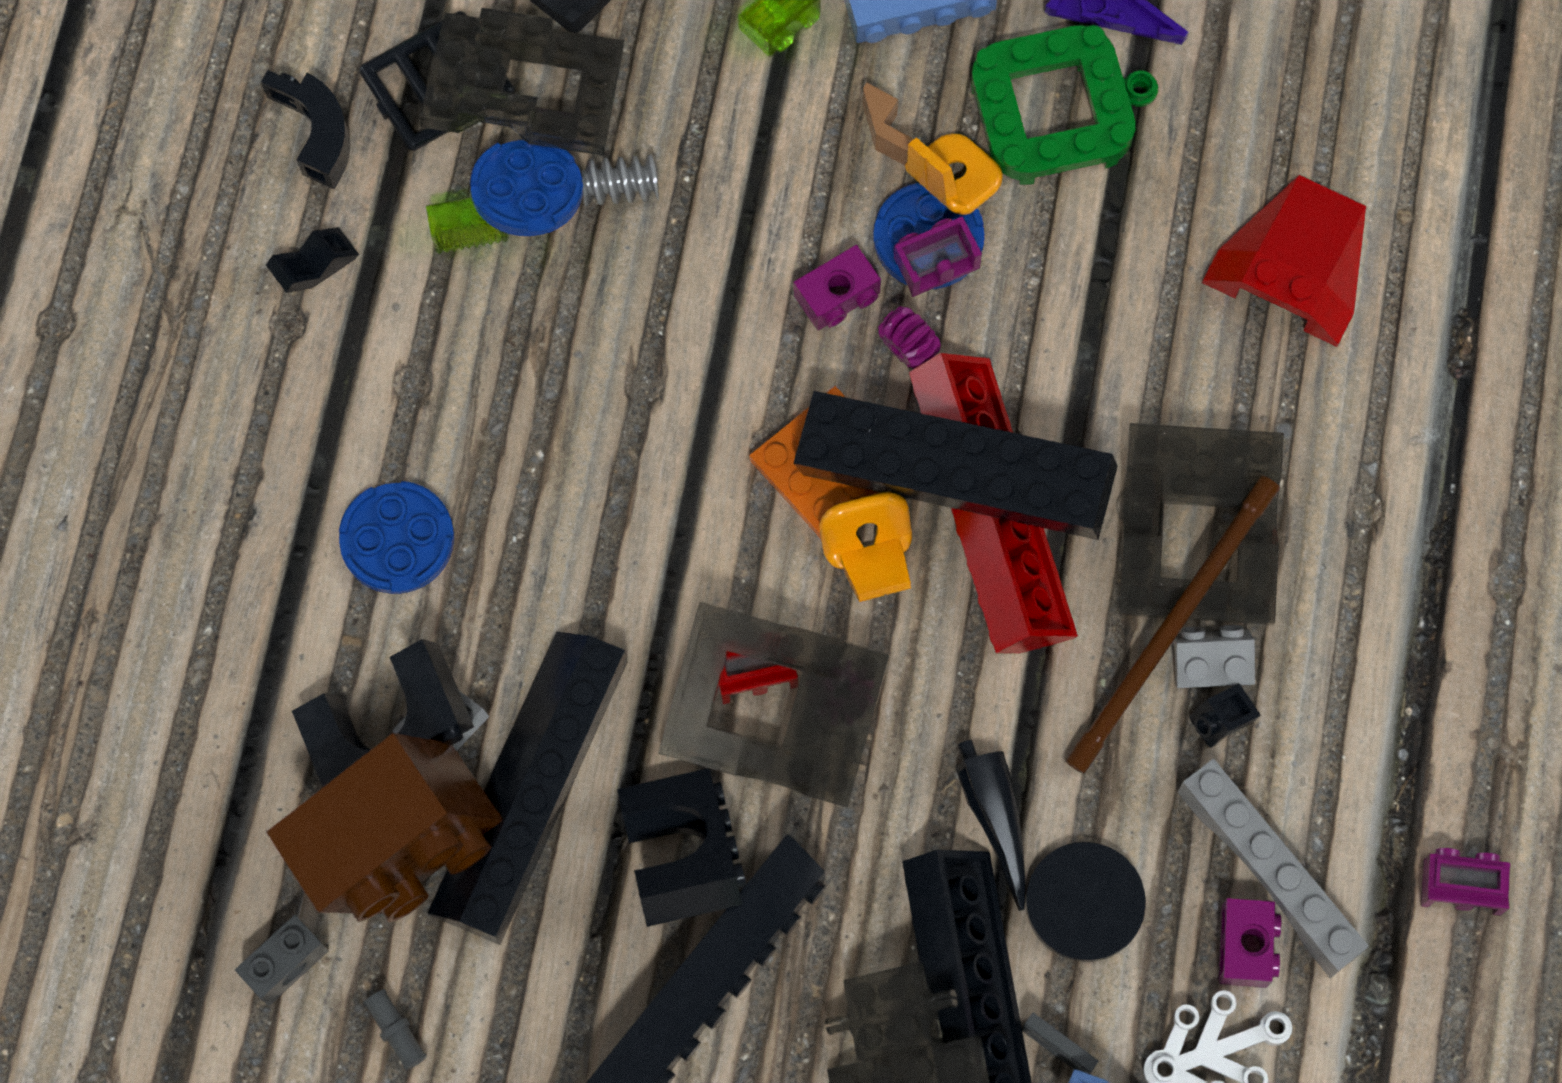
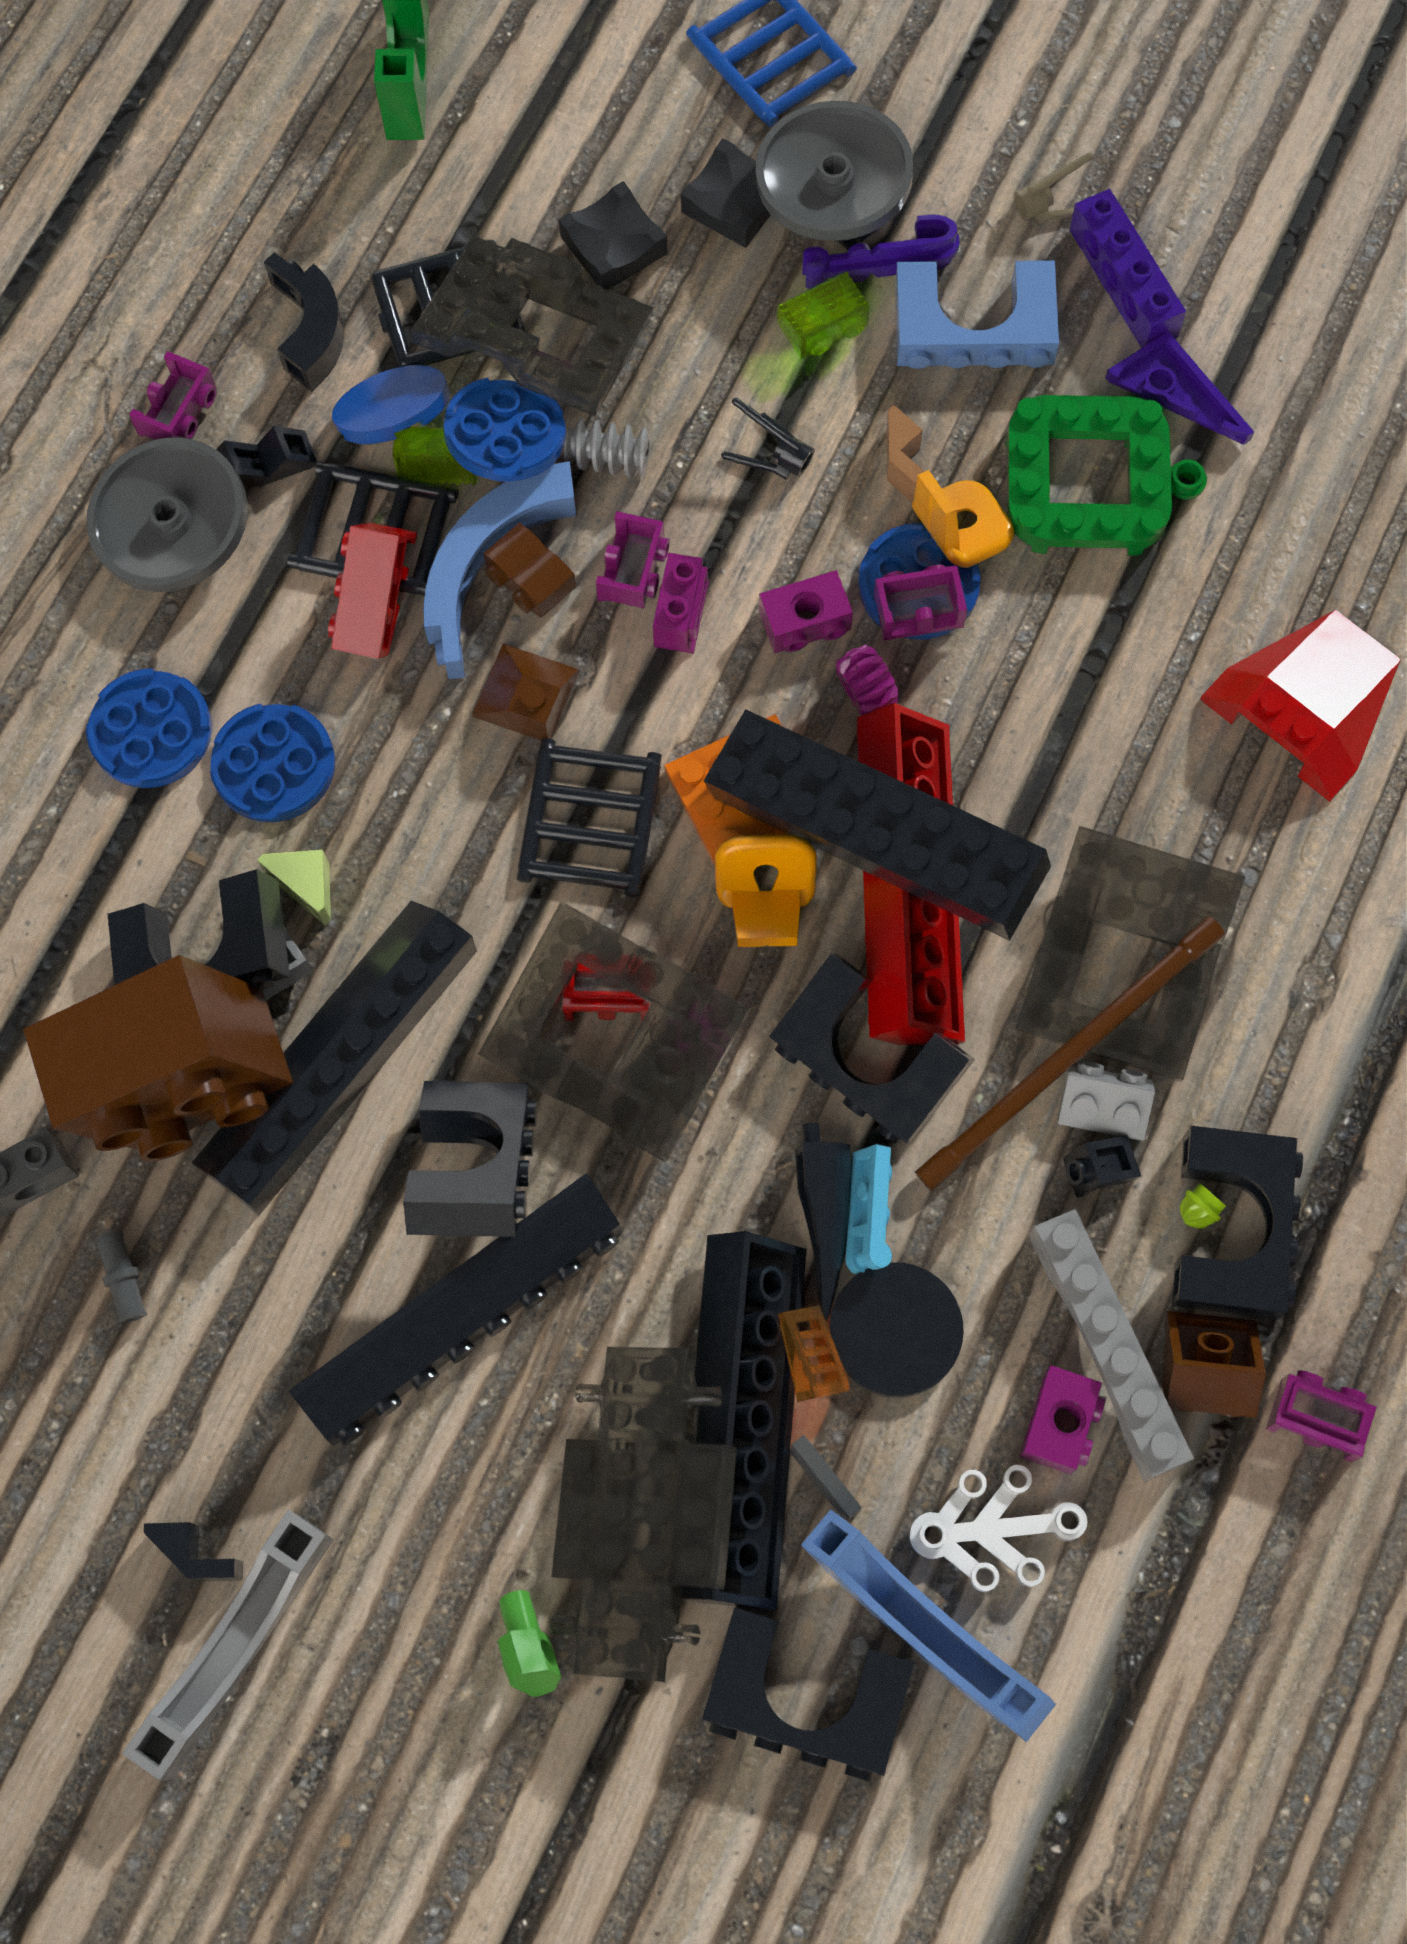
camera: 15 degrees right, 0 degrees up
none -> blue tile [86,668,212,788]
none -> dark grey dish [87,438,248,592]
none -> magenta window [129,351,217,440]
none -> yellowish green slope [257,850,331,926]
none -> black bar [287,461,459,596]
none -> wedge [328,523,418,659]
none -> blue tile [332,365,450,444]
none -> medium blue arch [423,461,576,679]
none -> reddish brown slope [472,643,579,740]
none -> reddish brown brick [483,523,576,618]
none -> black bar [516,738,662,897]
none -> magenta window [596,511,670,609]
none -> magenta window [652,552,709,654]
none -> black plant [721,397,815,480]
none -> black arch [769,953,975,1144]
none -> clear orange slope [778,1306,850,1402]
none -> medium azure plate [846,1144,892,1274]
none -> reddish brown slope [1162,1311,1266,1418]
none -> black arch [1172,1125,1303,1320]
none -> lime plate [1179,1183,1226,1229]

